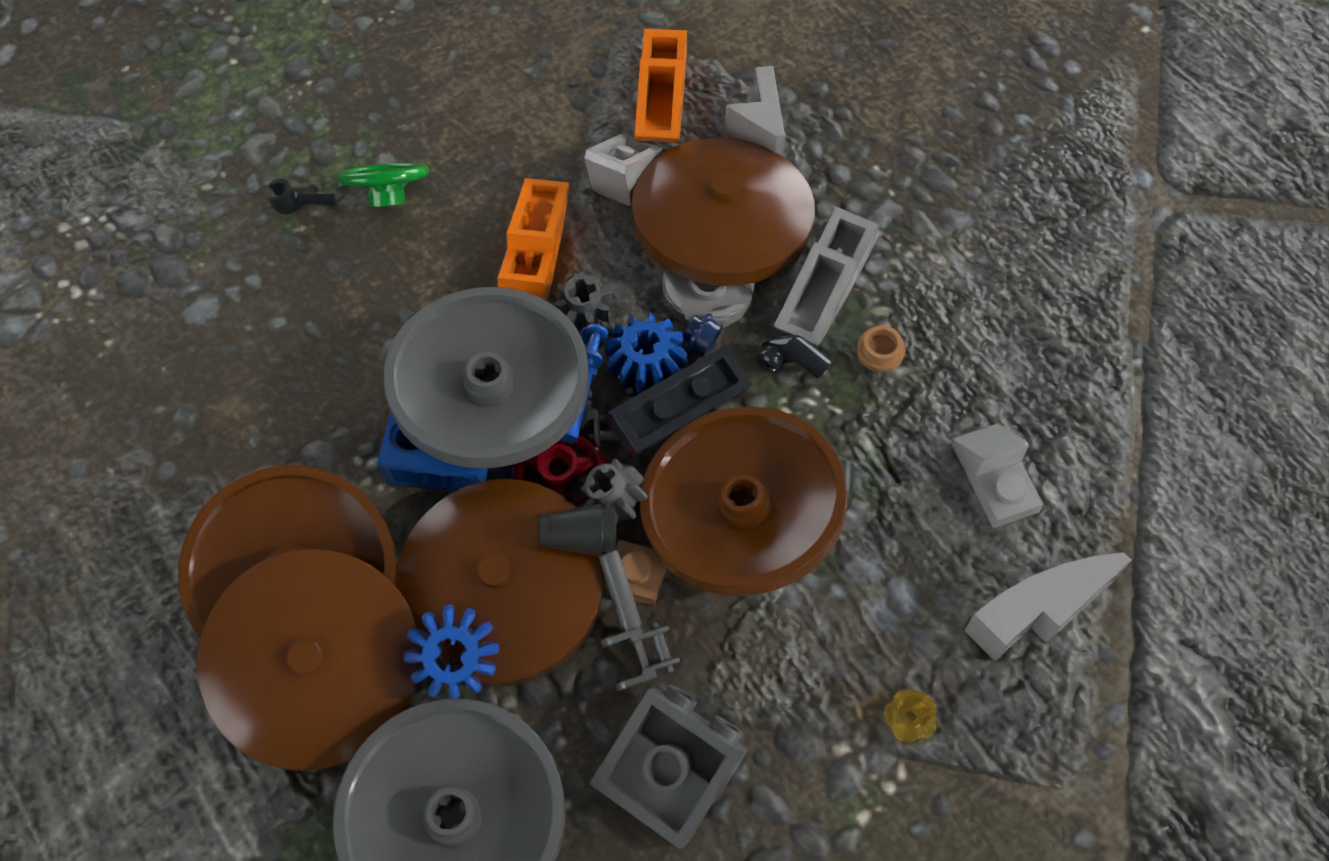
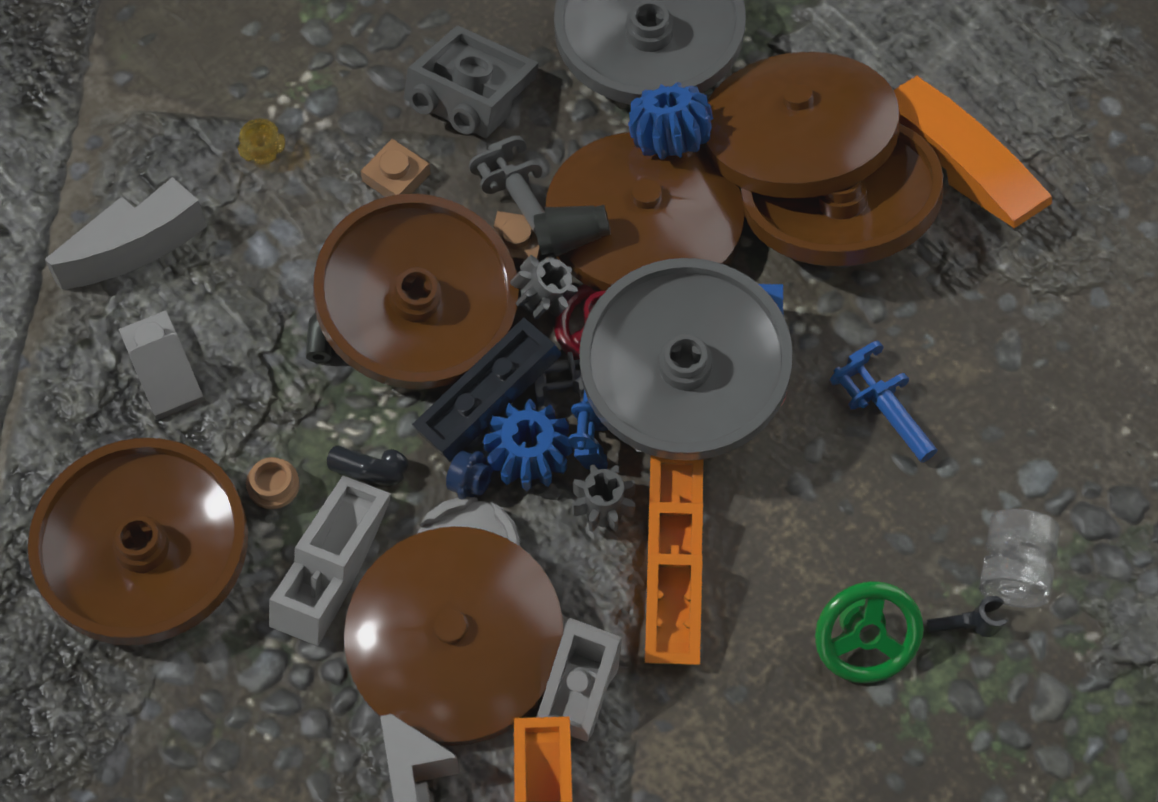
camera: 175 degrees right, 0 degrees up
none -> reddish brown dish [28,438,248,645]
none -> medium nougat plate [360,139,431,197]
none -> blue piece [830,341,937,463]
none -> orange slope [893,76,1052,229]
none -> clear wheel [979,509,1061,608]

